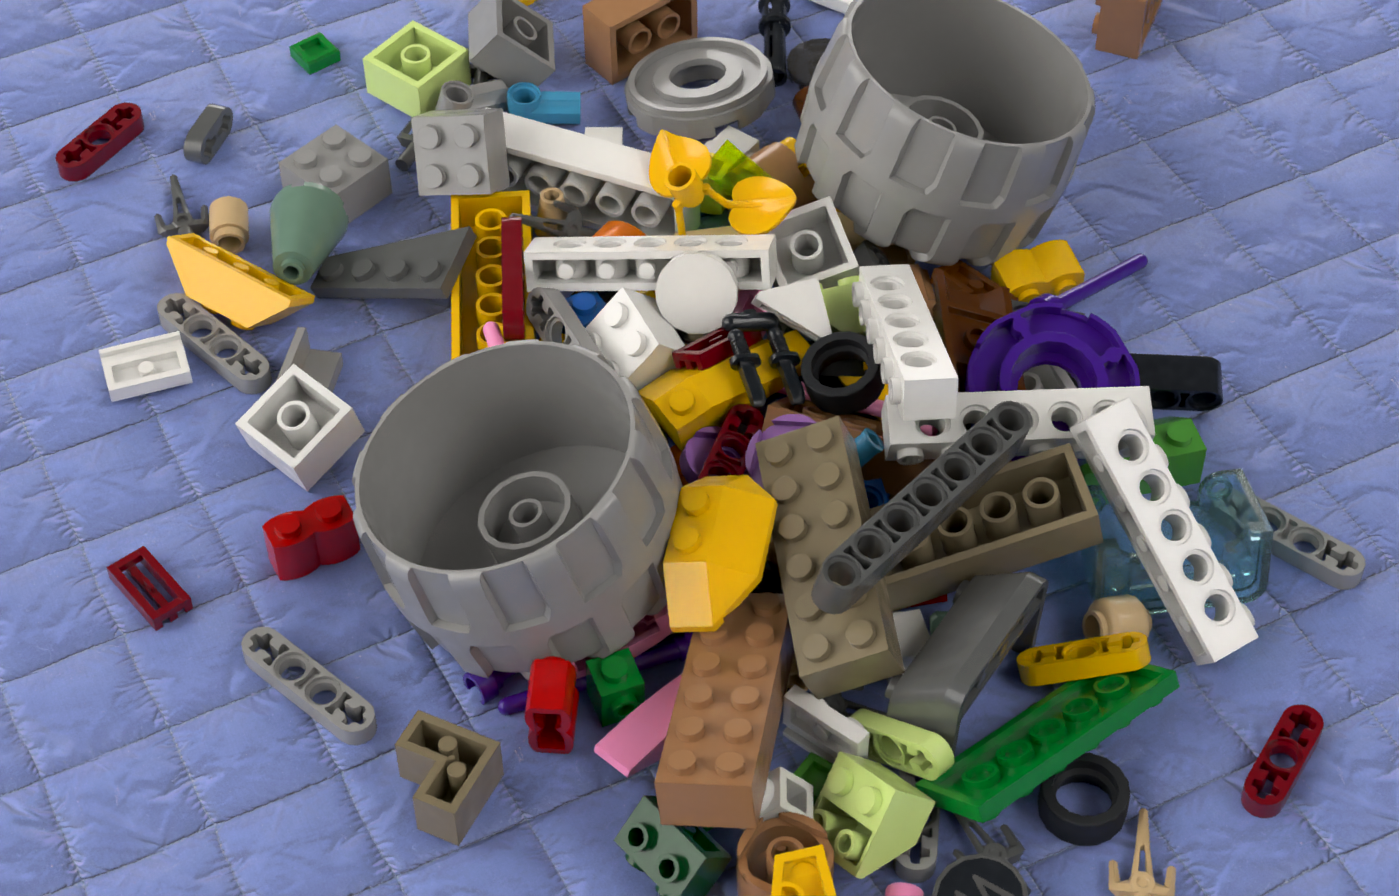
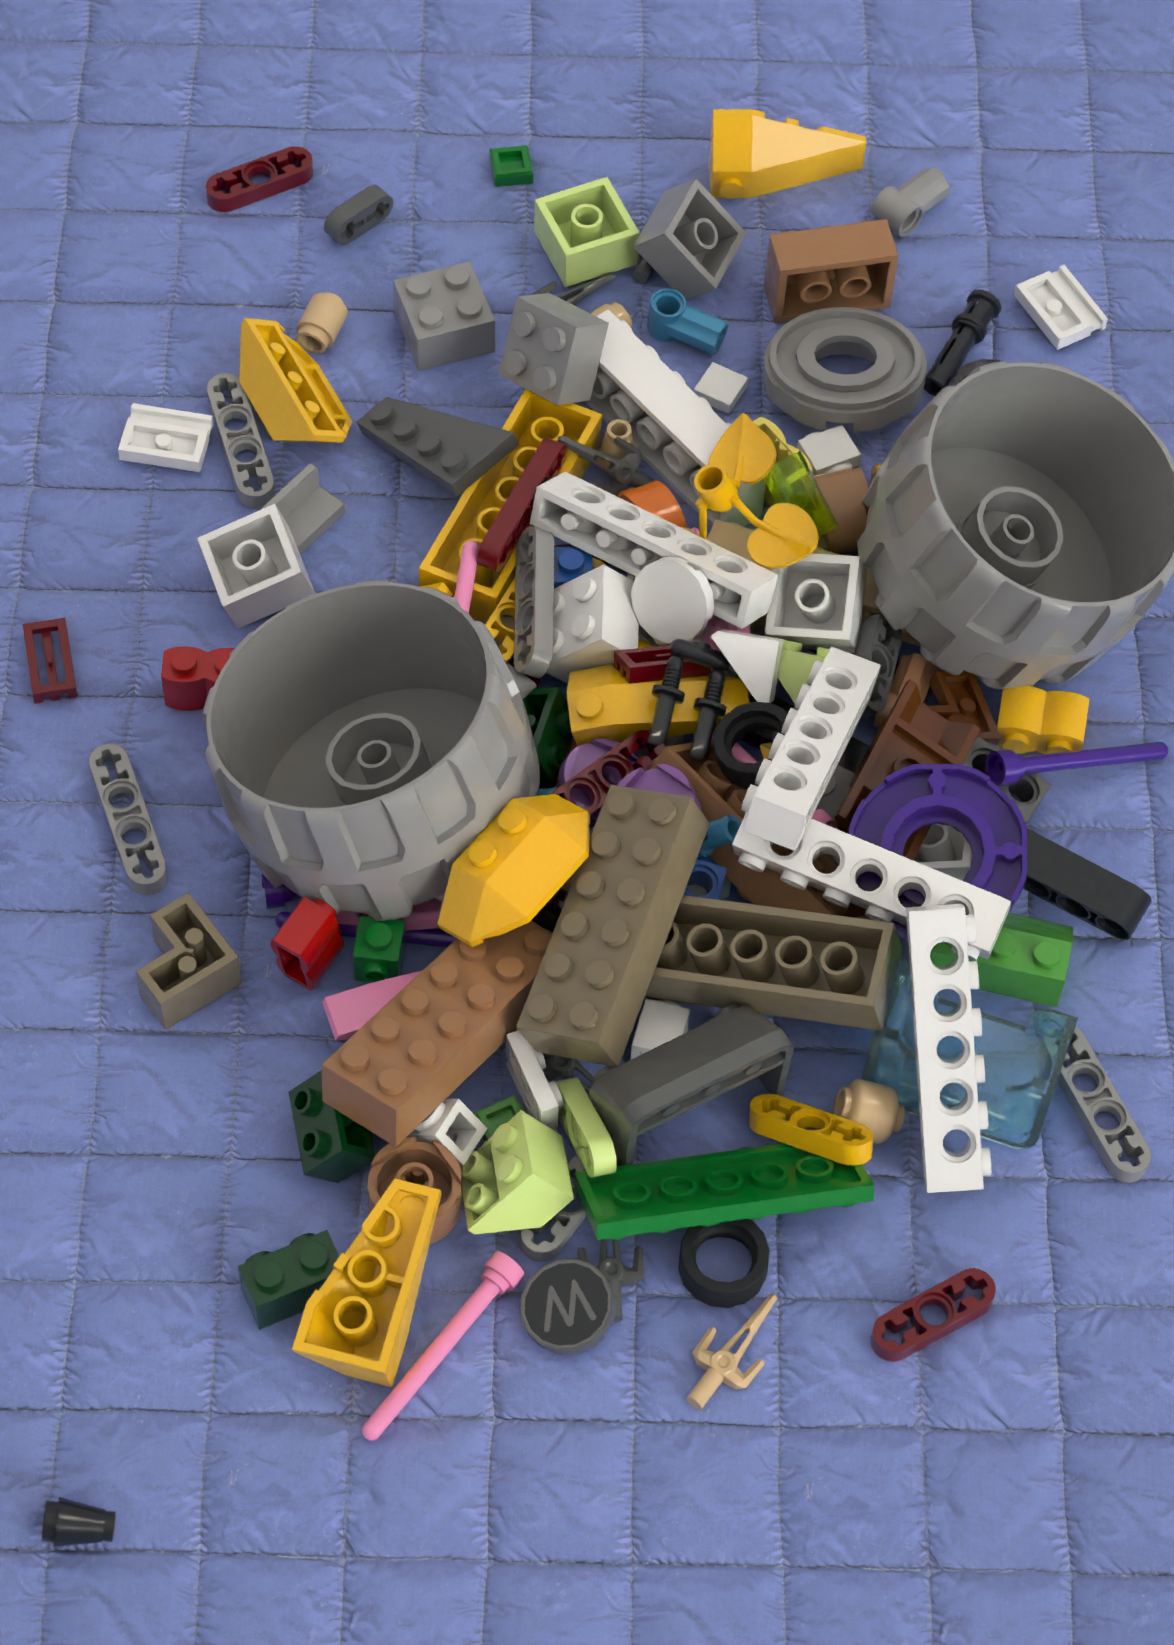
camera: 25 degrees right, 10 degrees up
dark grey piece [154,174,209,238] -> none
sand green cone [270,182,349,285] -> none
light grey piece [435,79,508,111] -> none
dark grey beam [811,401,1032,614] -> none

